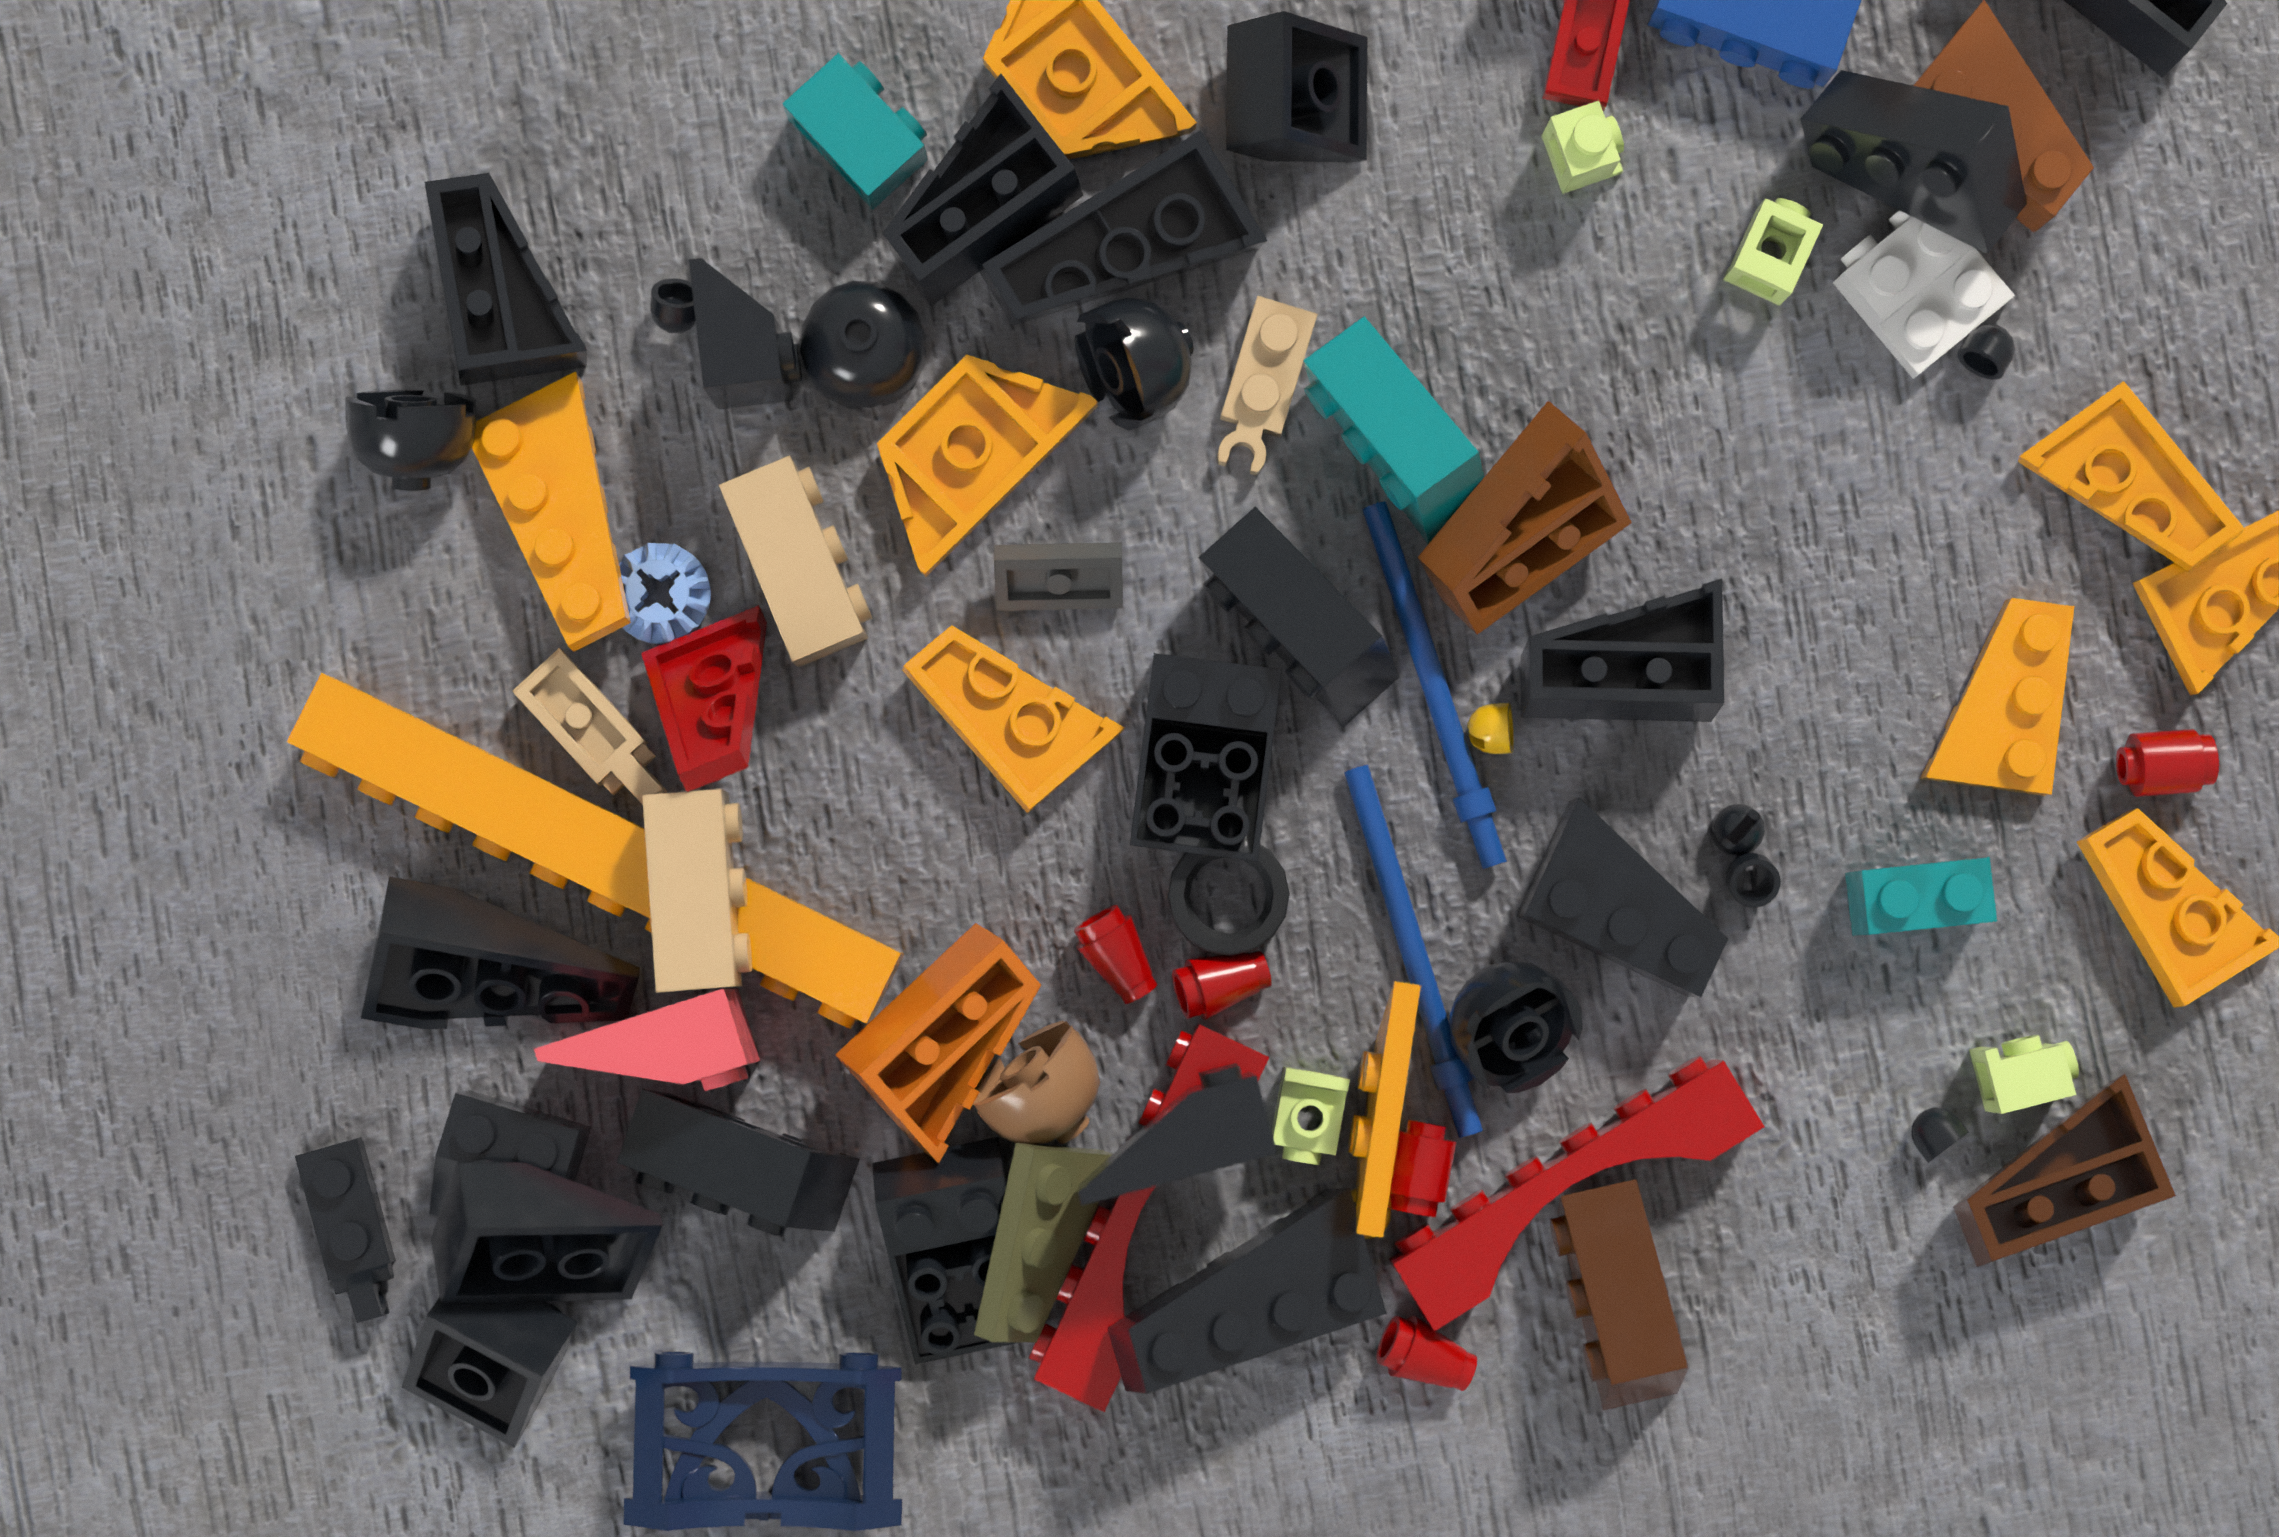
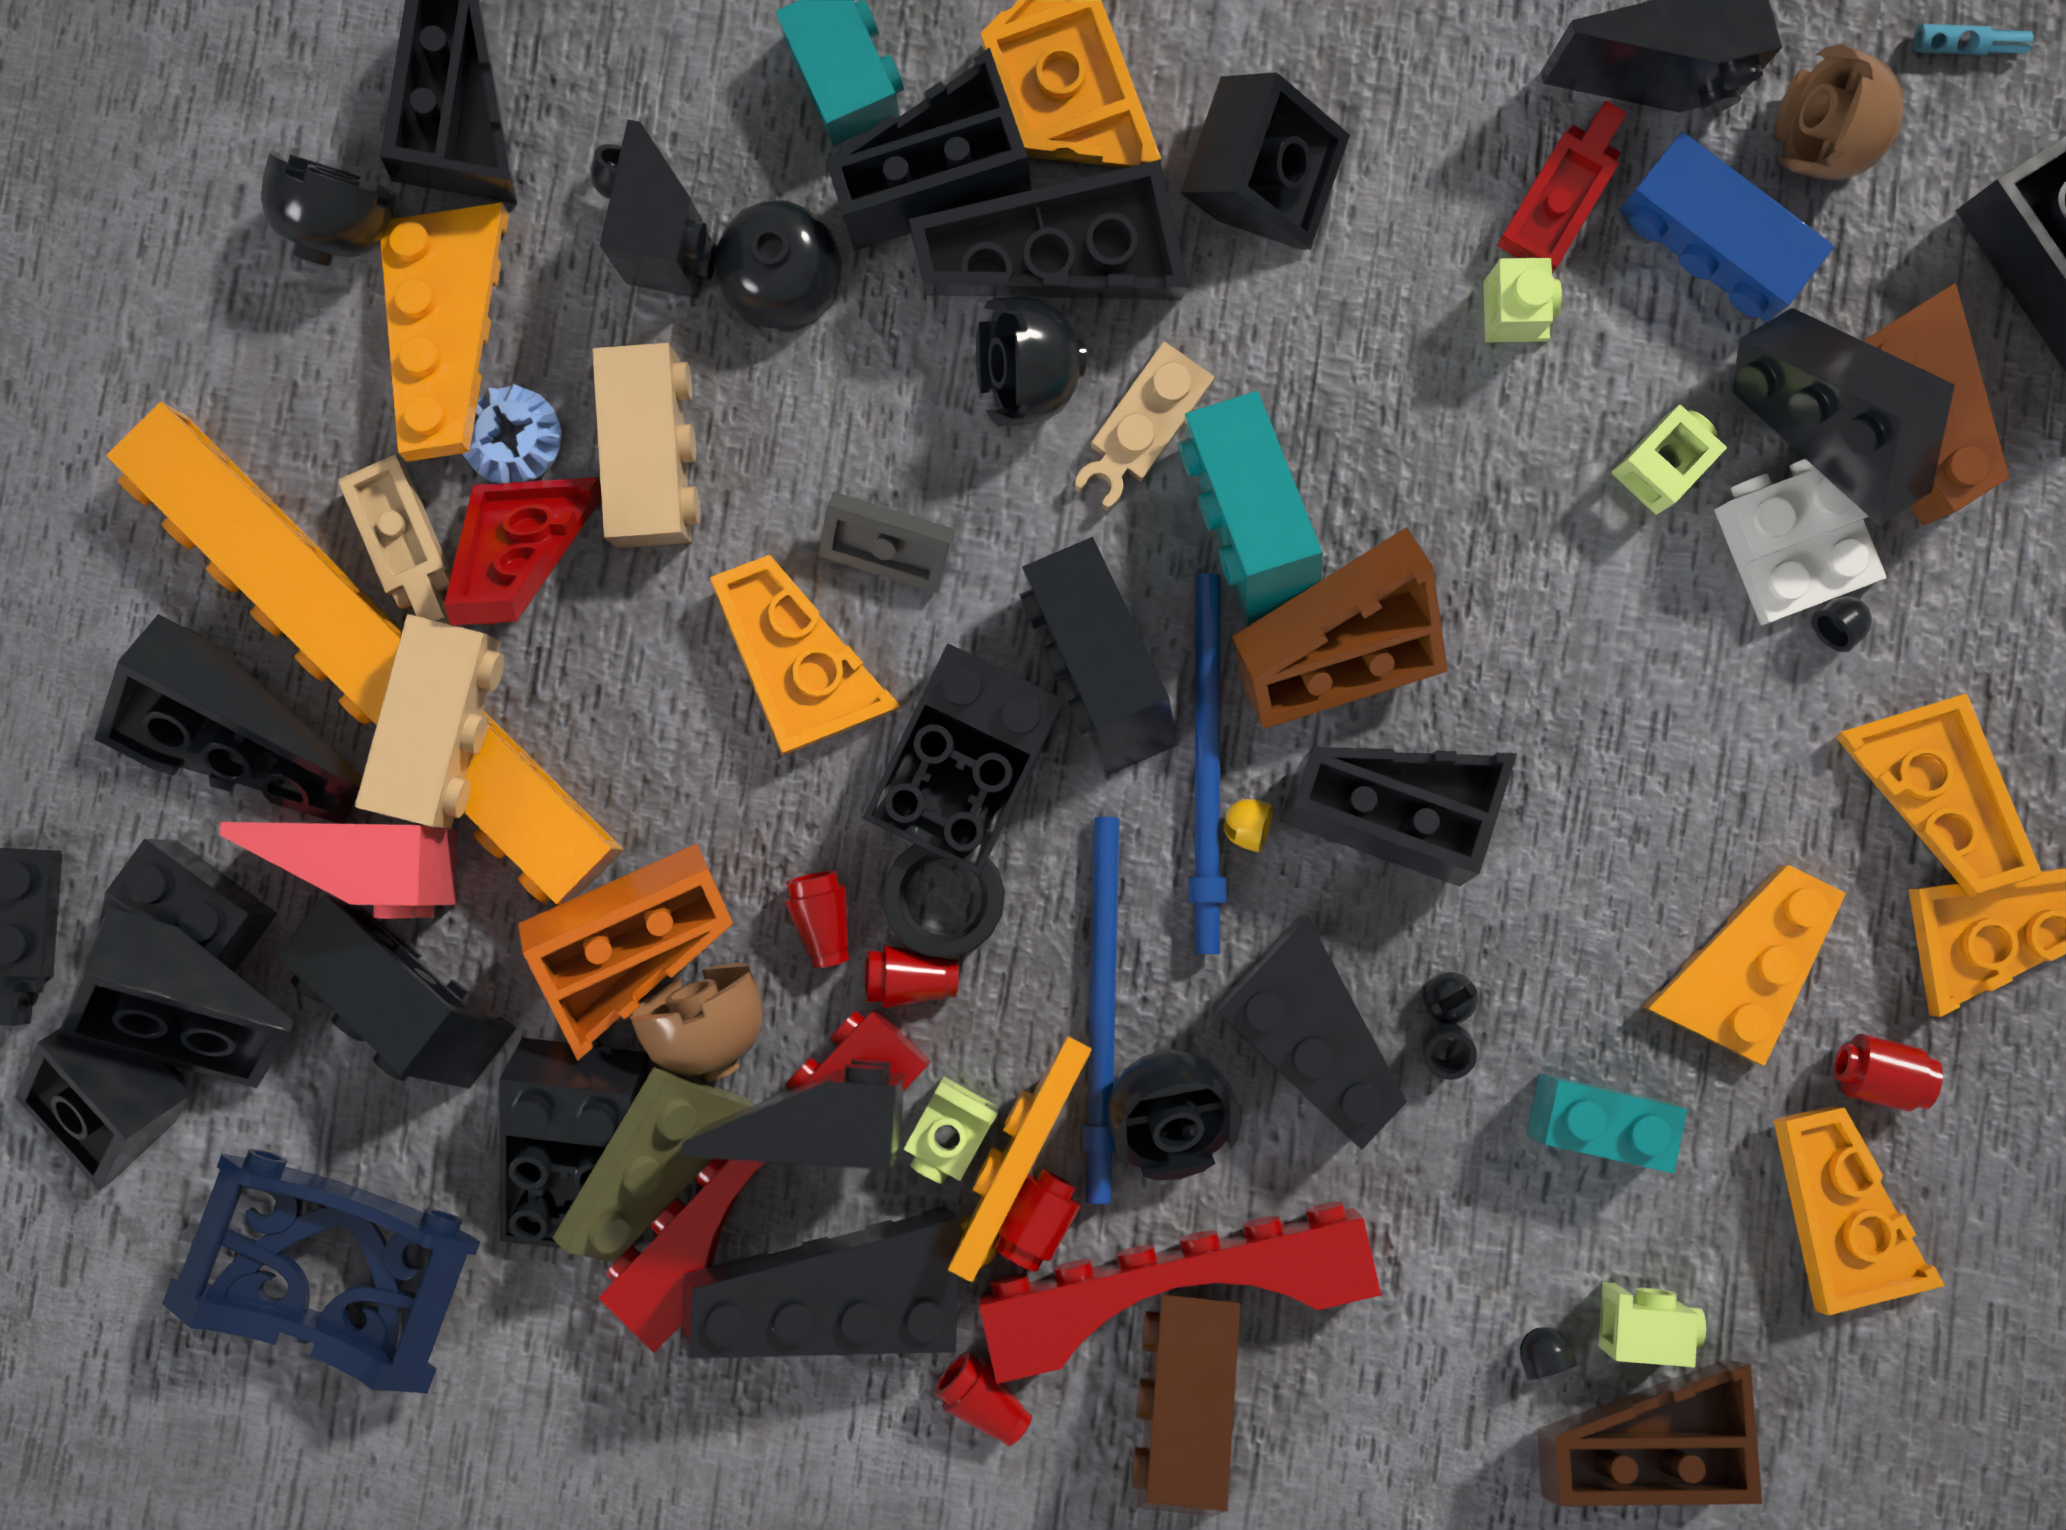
camera: 30 degrees right, 0 degrees up
light orange wing [877,354,1098,577] -> none

